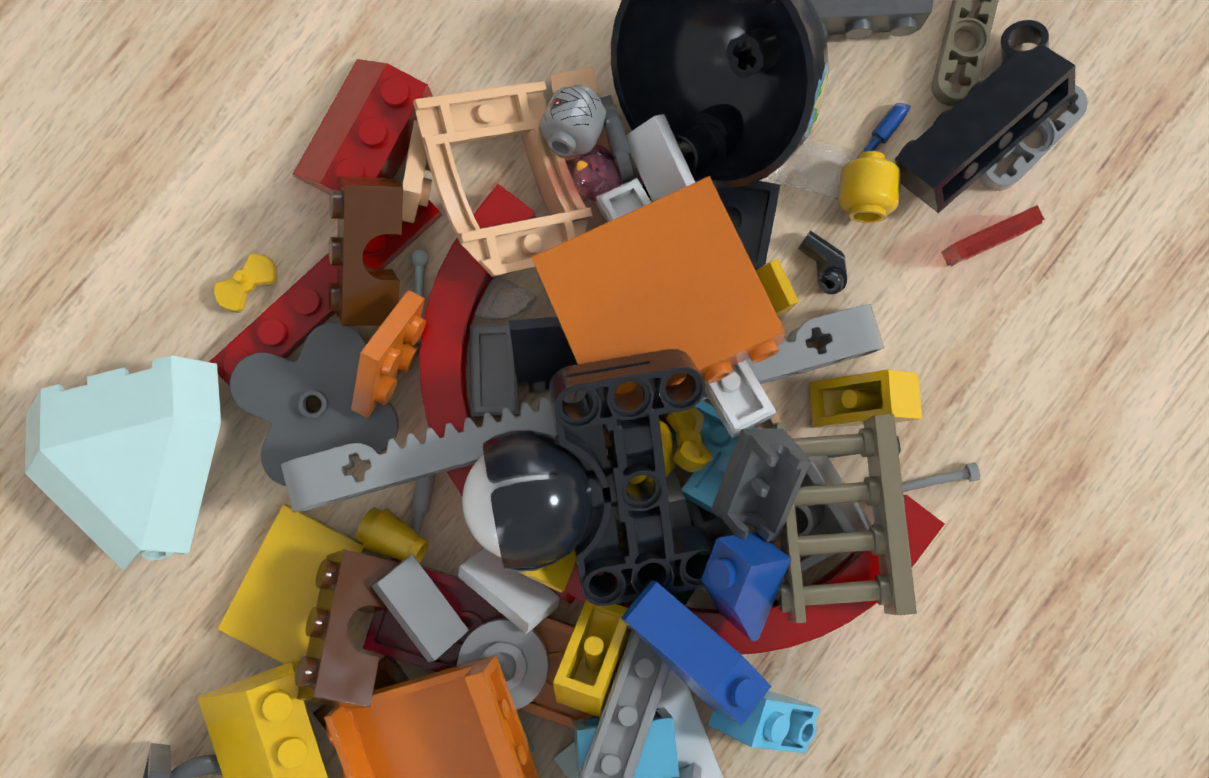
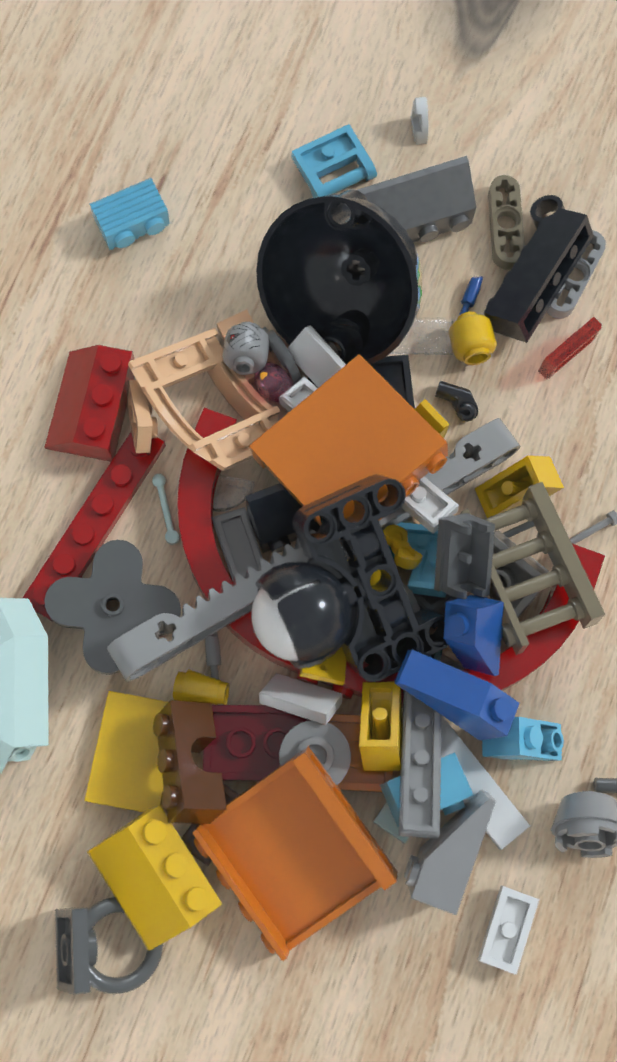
camera: 25 degrees left, 10 degrees down
yellow piece [214,253,277,313] -> none
reddish brown arch [328,176,403,326] -> none
orange plate [351,290,426,418] -> none
light grey tile [371,555,469,663] -> none

